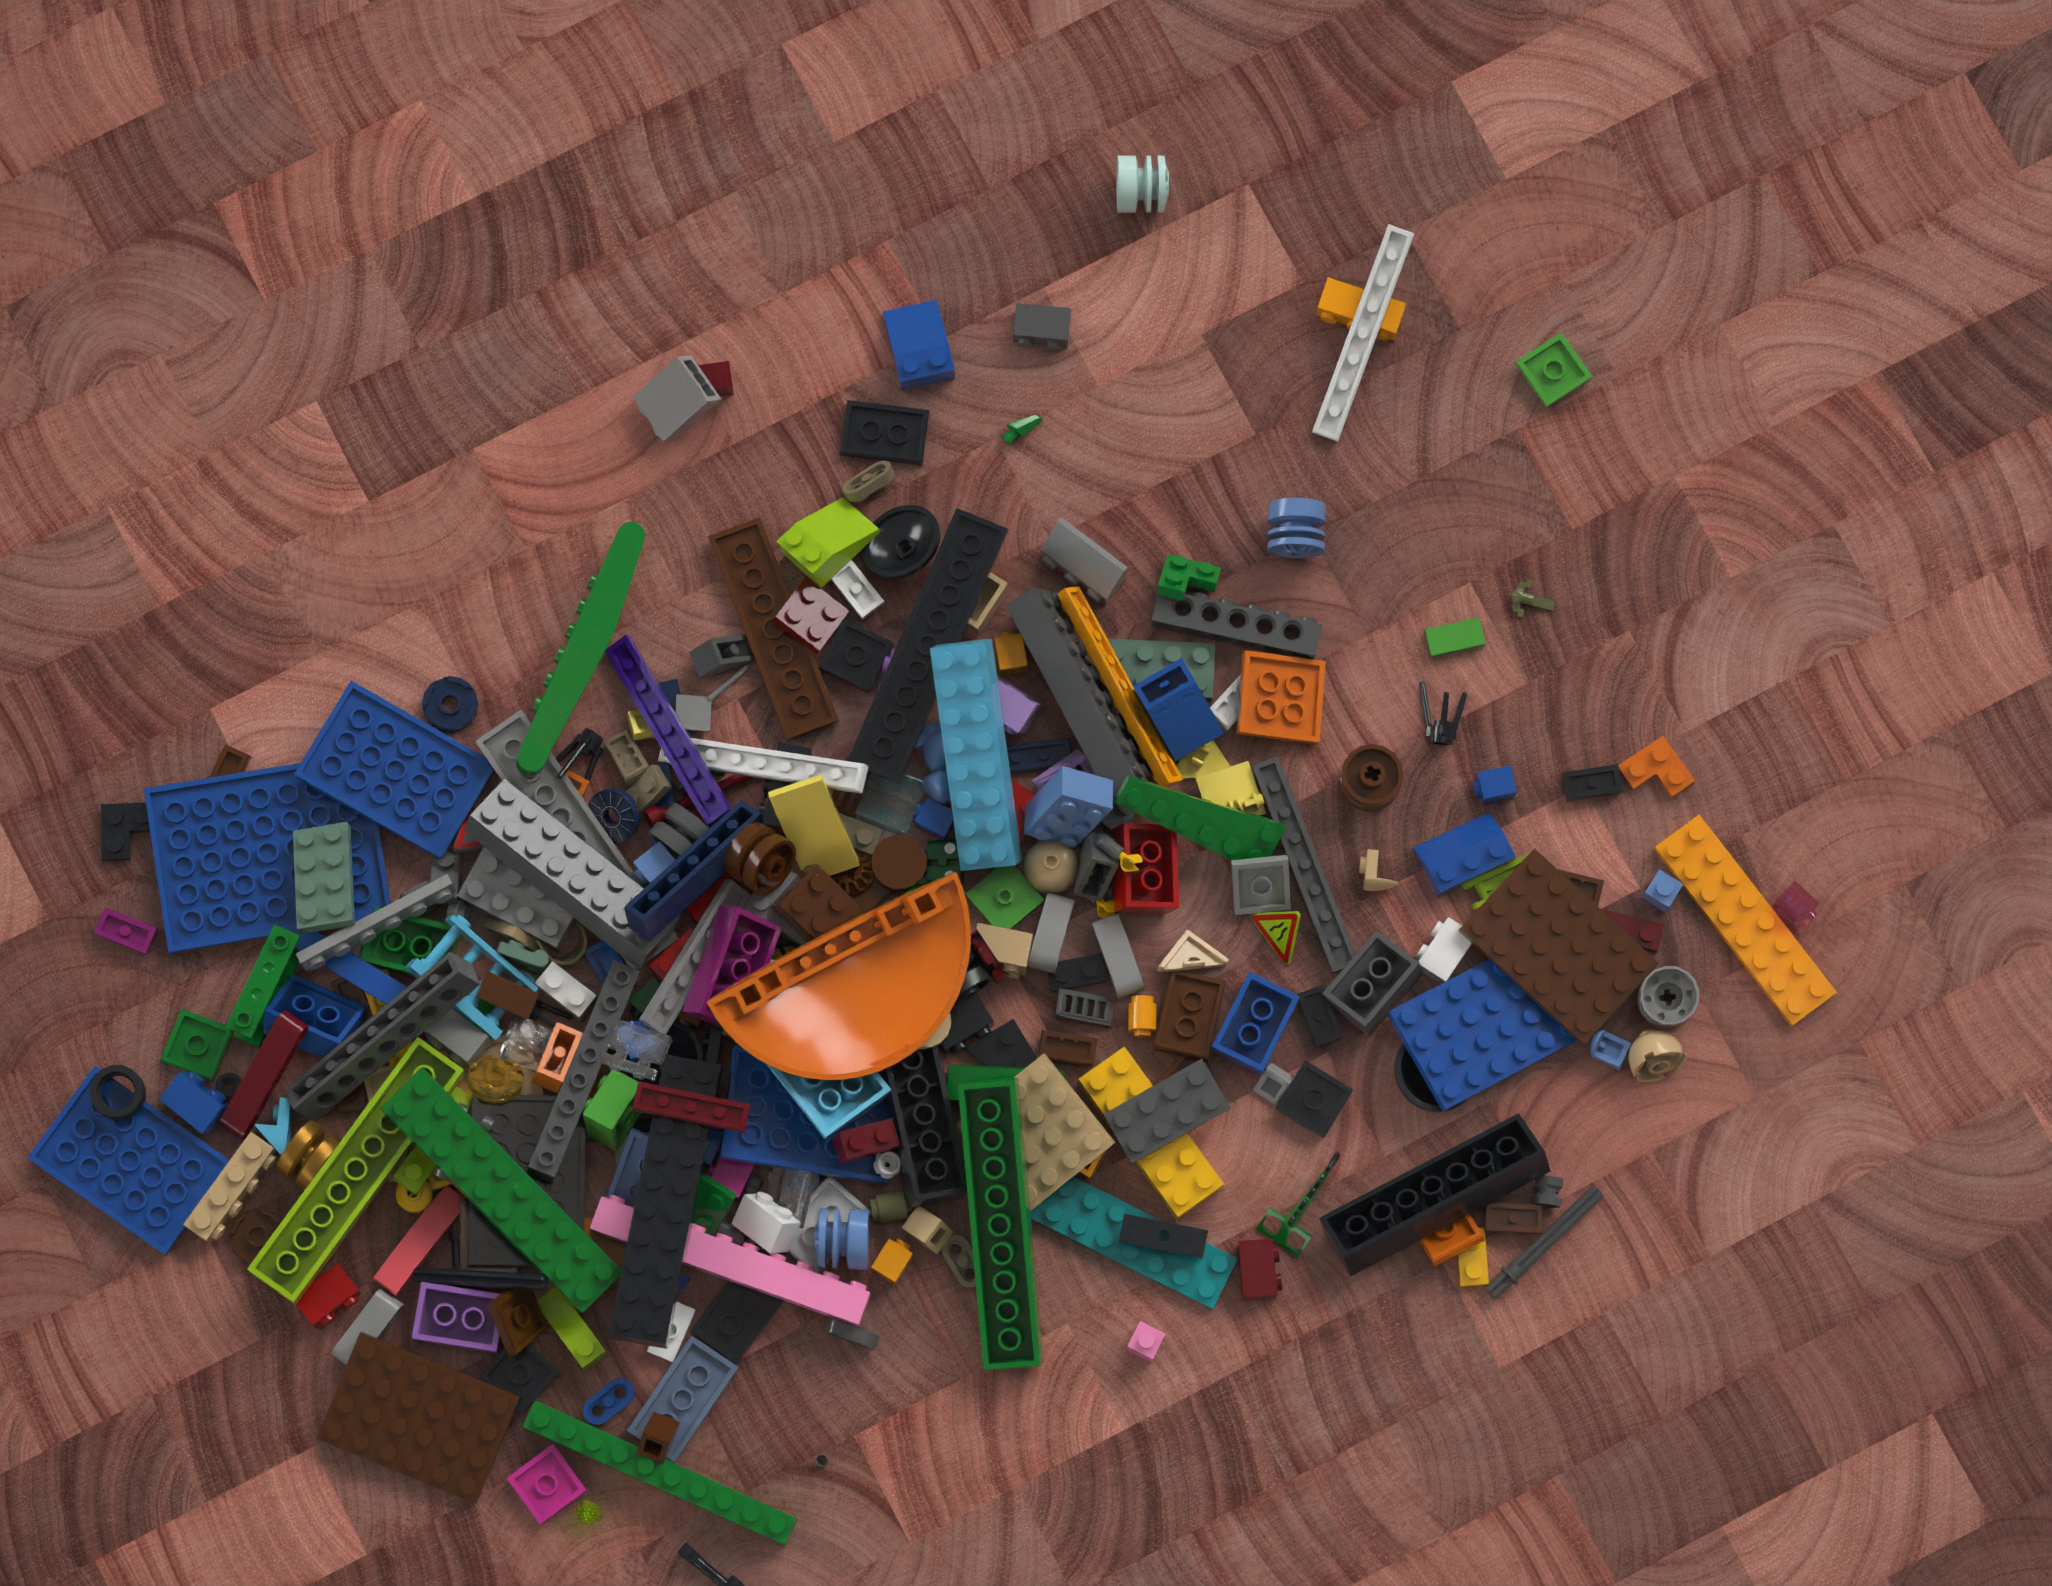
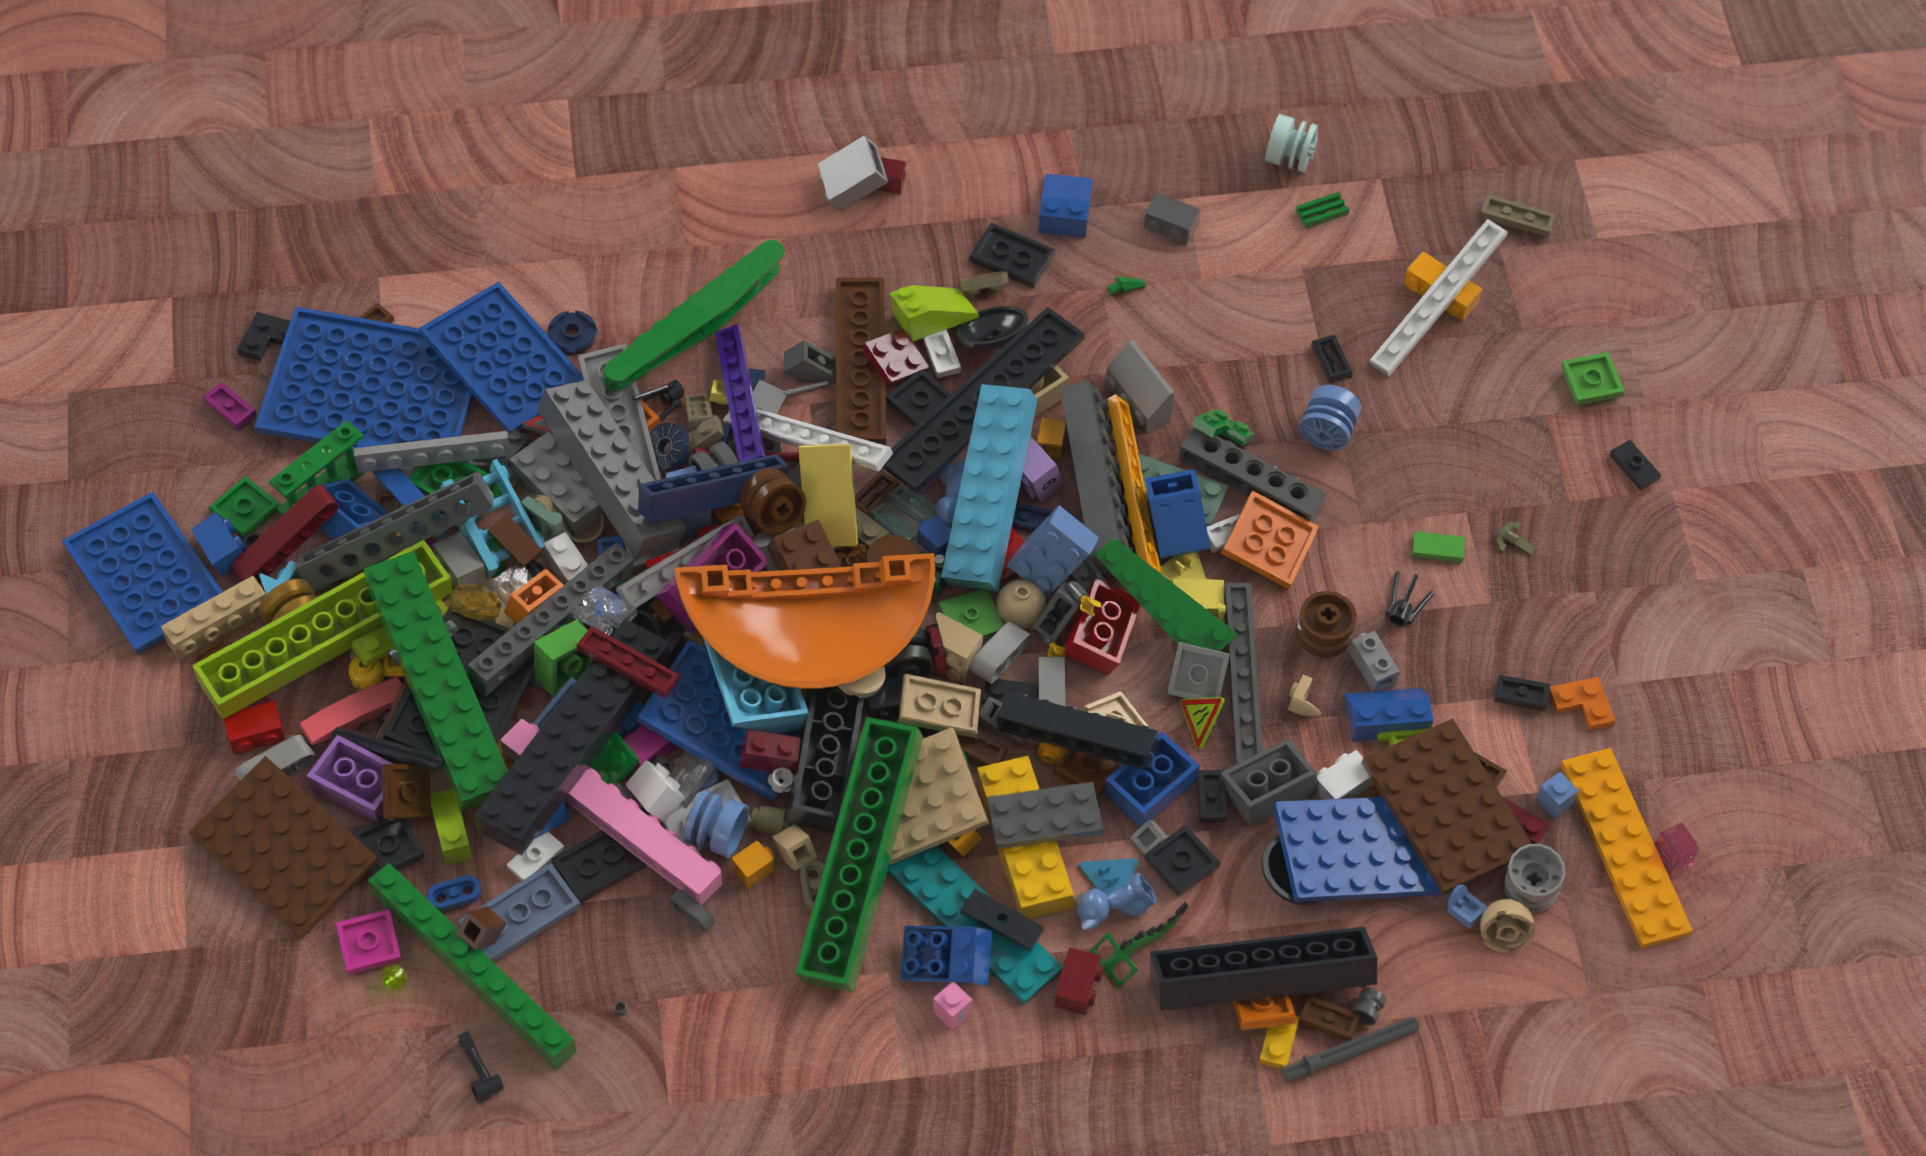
camera: 20 degrees right, 20 degrees down
black tyre [90,1065,146,1120] -> none
sand green plate [293,822,355,934] -> none
blue brick [1472,765,1517,804] -> none
none -> tan tile [898,674,981,738]
none -> blue slope [900,925,992,986]
none -> black brick [997,691,1159,771]
none -> medium blue animal [1075,873,1156,930]
none -> dark azure piece [1080,858,1138,895]
none -> green tile [1295,192,1349,228]
none -> black tile [1311,335,1353,384]
none -> light grey brick [1349,631,1400,691]
none -> dark tan plate [1480,194,1556,238]
none -> black plate [1609,440,1661,490]

